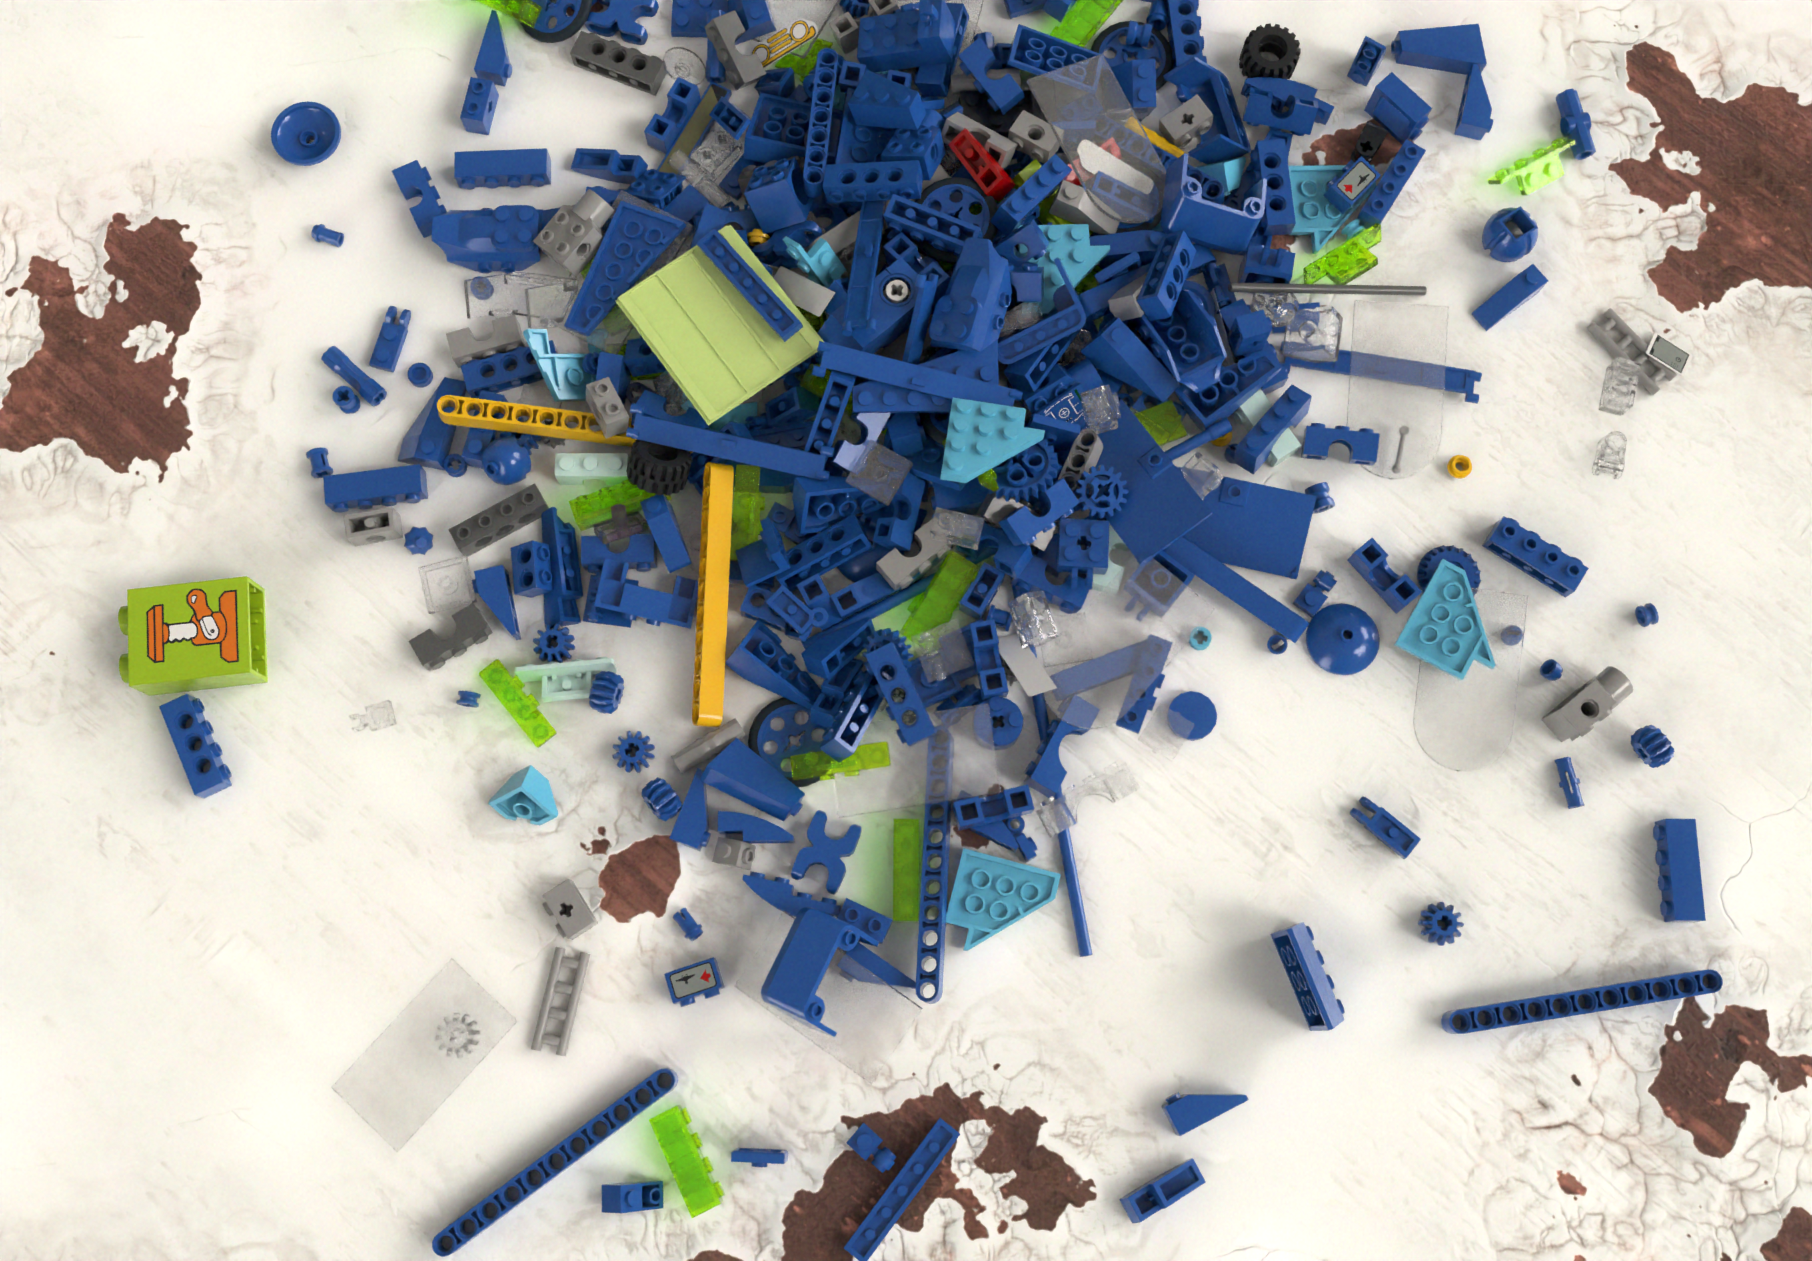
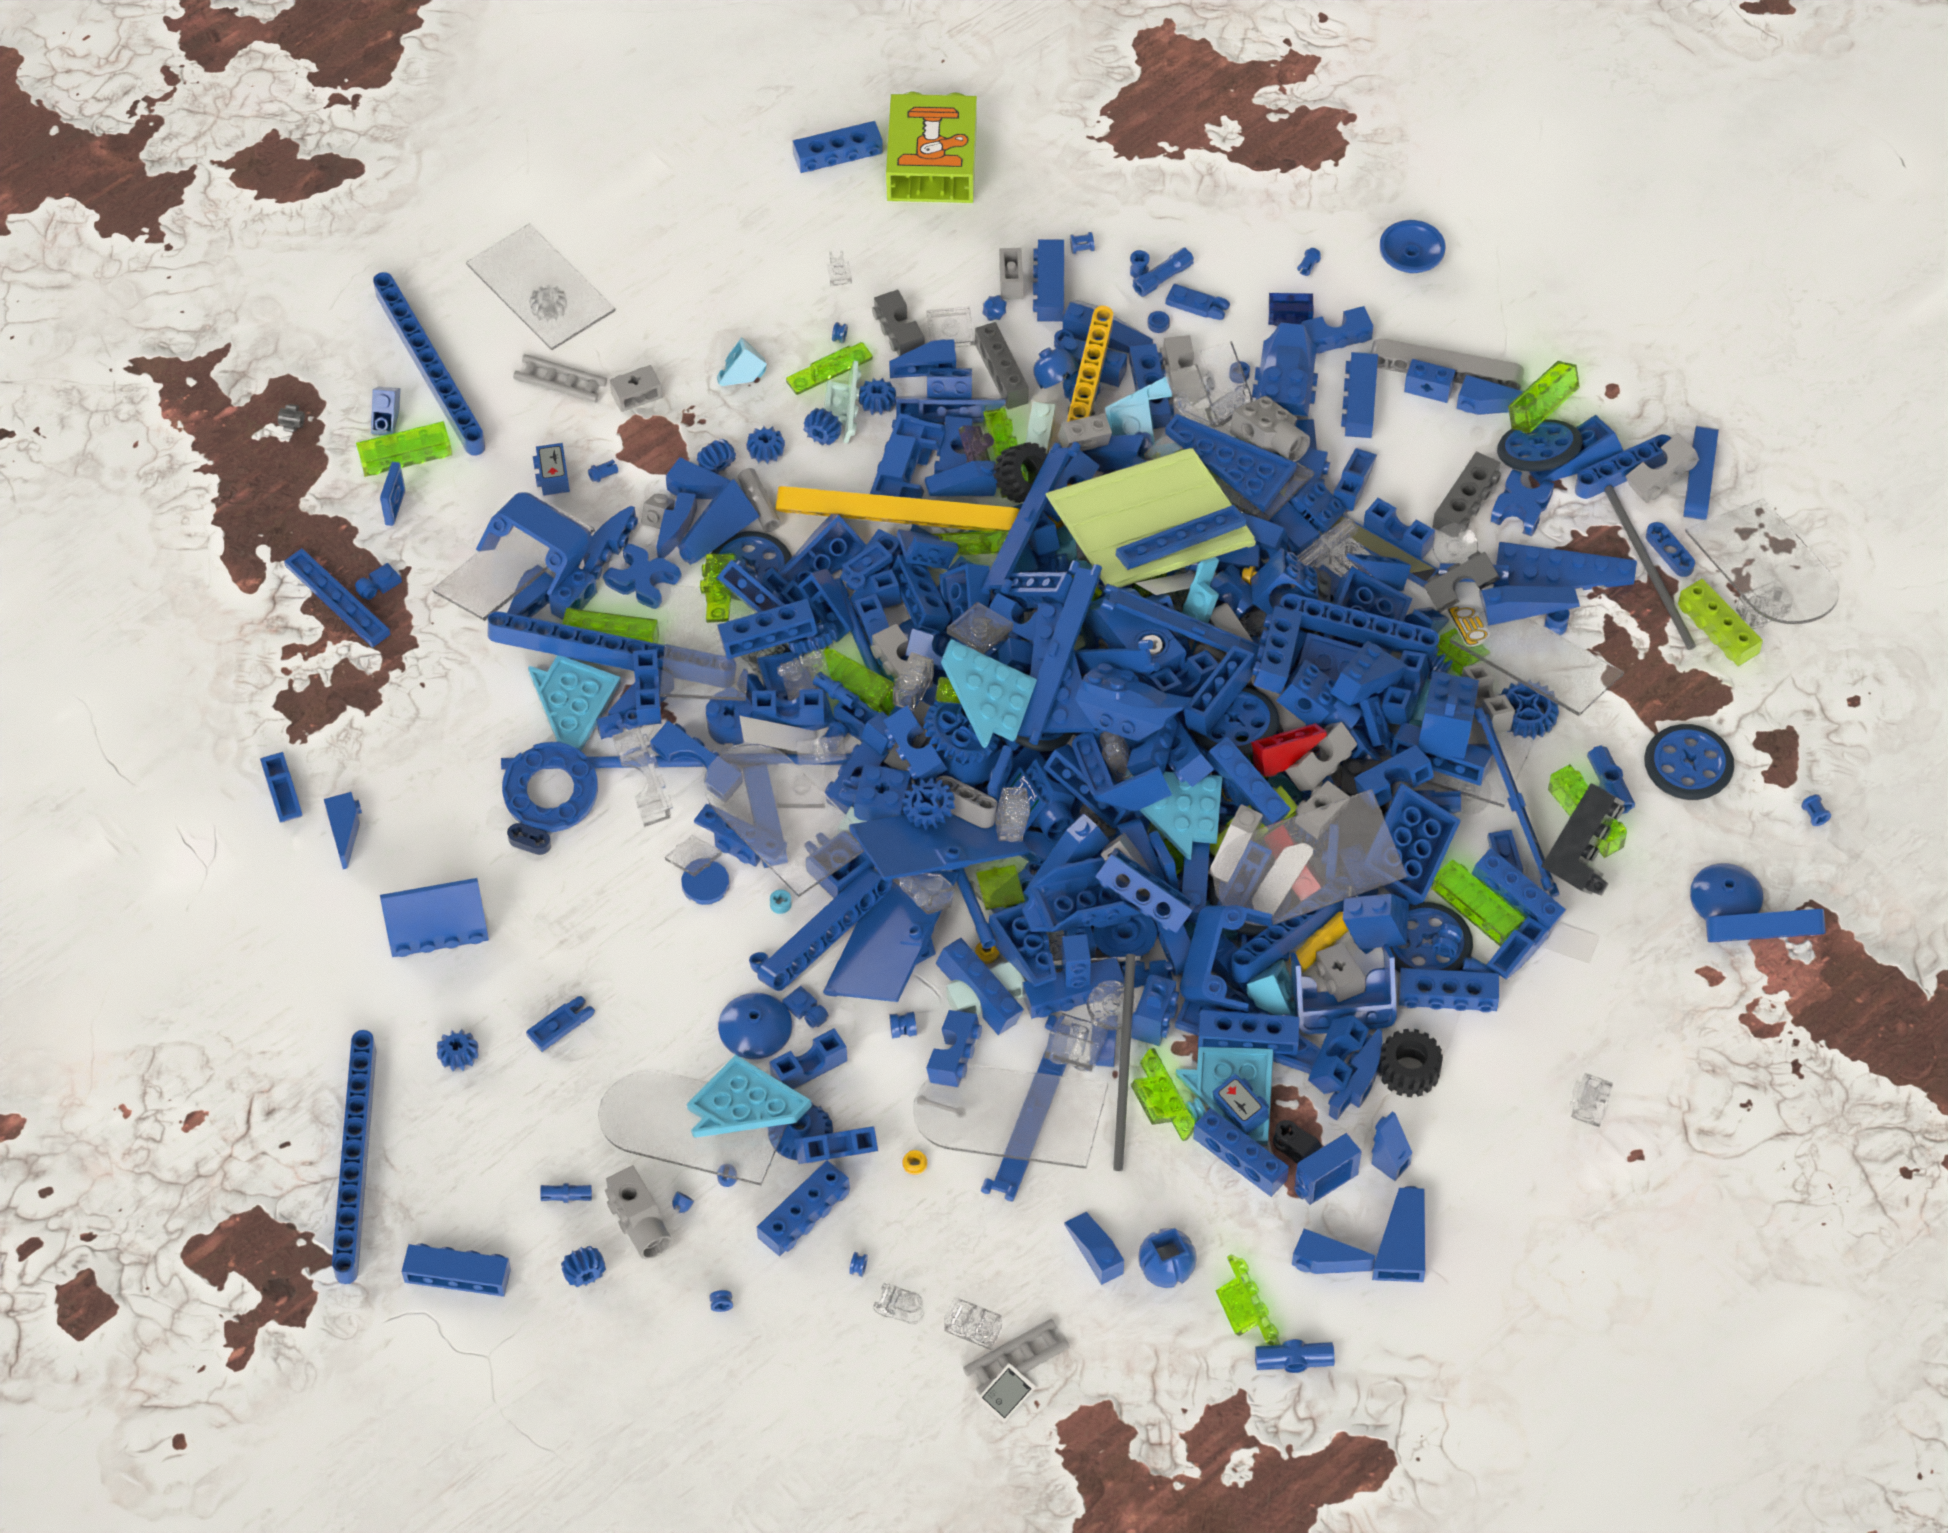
camera: 100 degrees right, 20 degrees down
none -> blue plate [502,742,598,832]
none -> dark blue beam [507,823,551,855]
none -> blue arch [794,1126,878,1164]
none -> blue pin [812,672,859,709]
none -> blue bush [849,1252,868,1277]
none -> clear blue brick [1268,293,1314,327]
none -> light grey beam [1370,338,1524,390]

